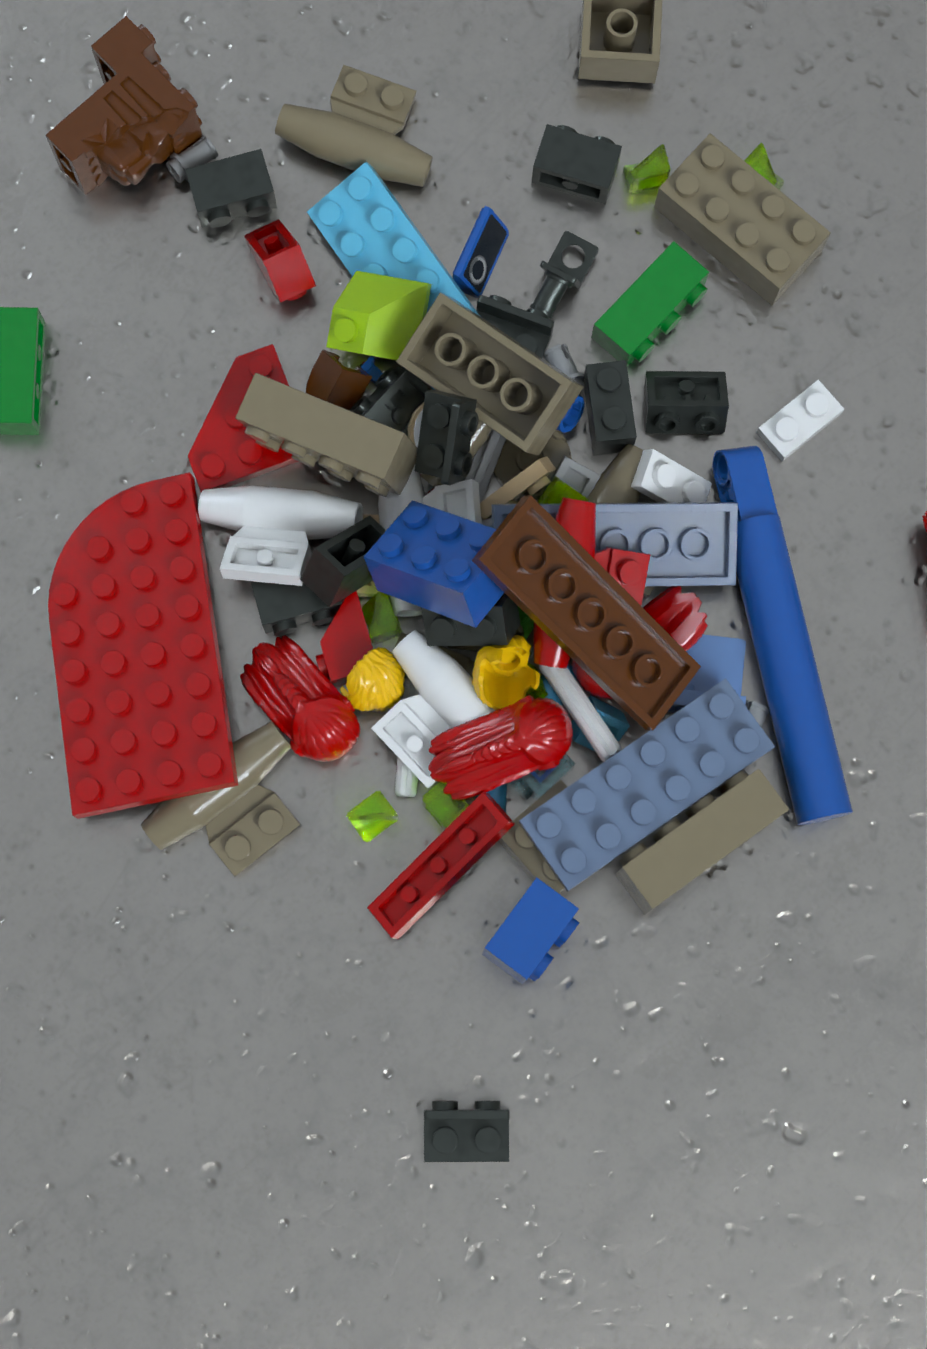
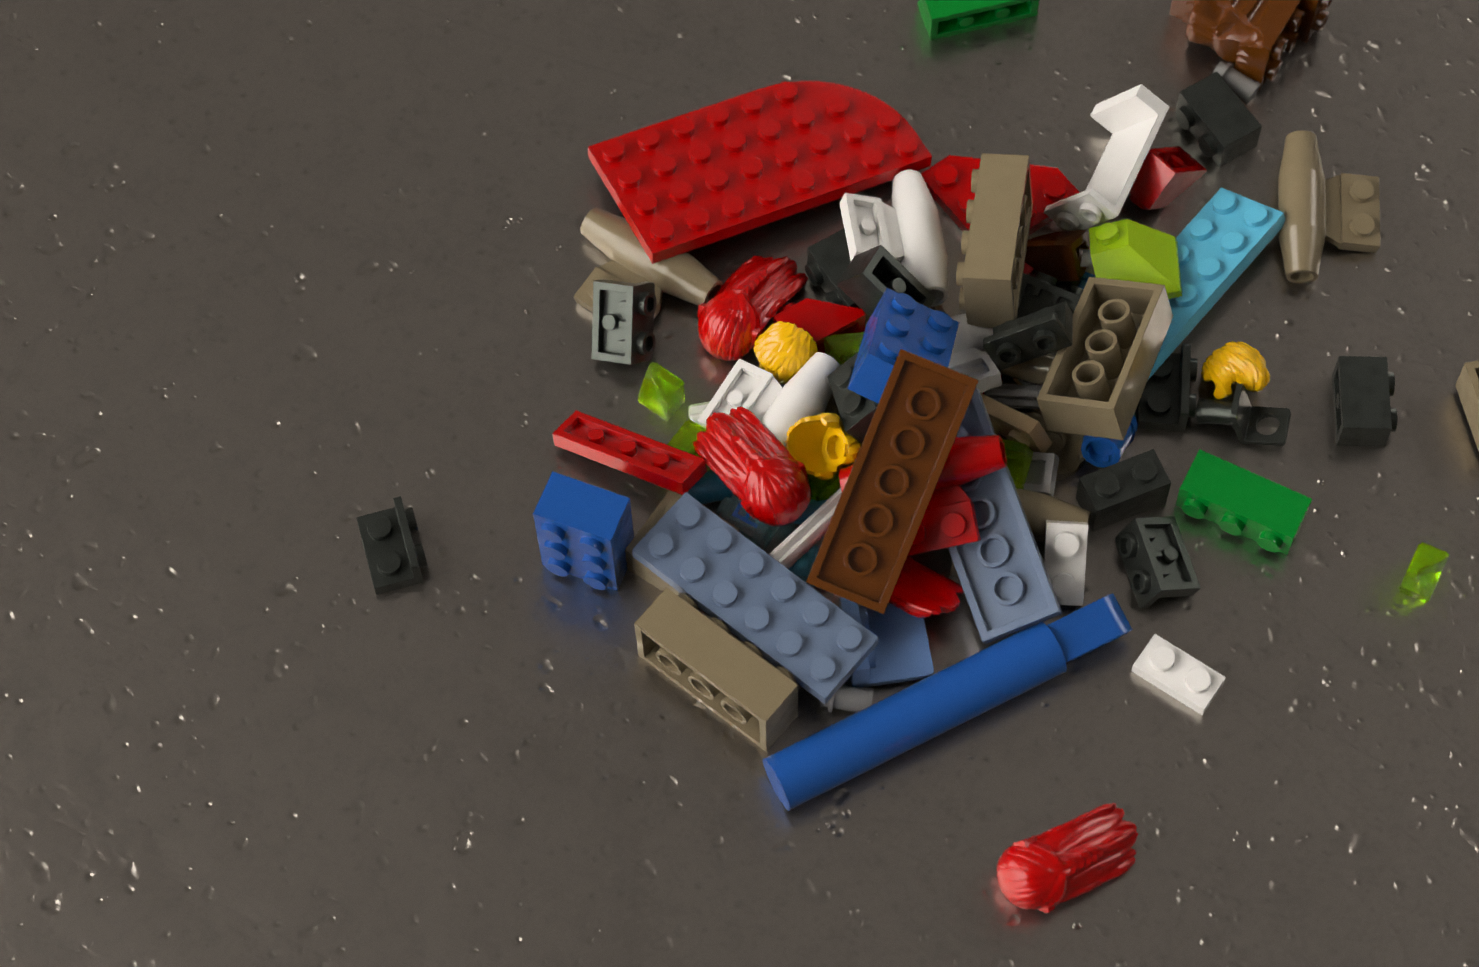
camera: 80 degrees right, 15 degrees down
slope [453,206,509,298] -> none
light grey pin [544,344,585,392] -> none
clear neon green slope [623,144,670,194] -> none
dark tan brick [654,133,831,306] -> none
none -> pearl dark grey bracket [591,279,657,365]
none -> white panel [1044,84,1169,231]
none -> yellow hair [1201,341,1270,400]

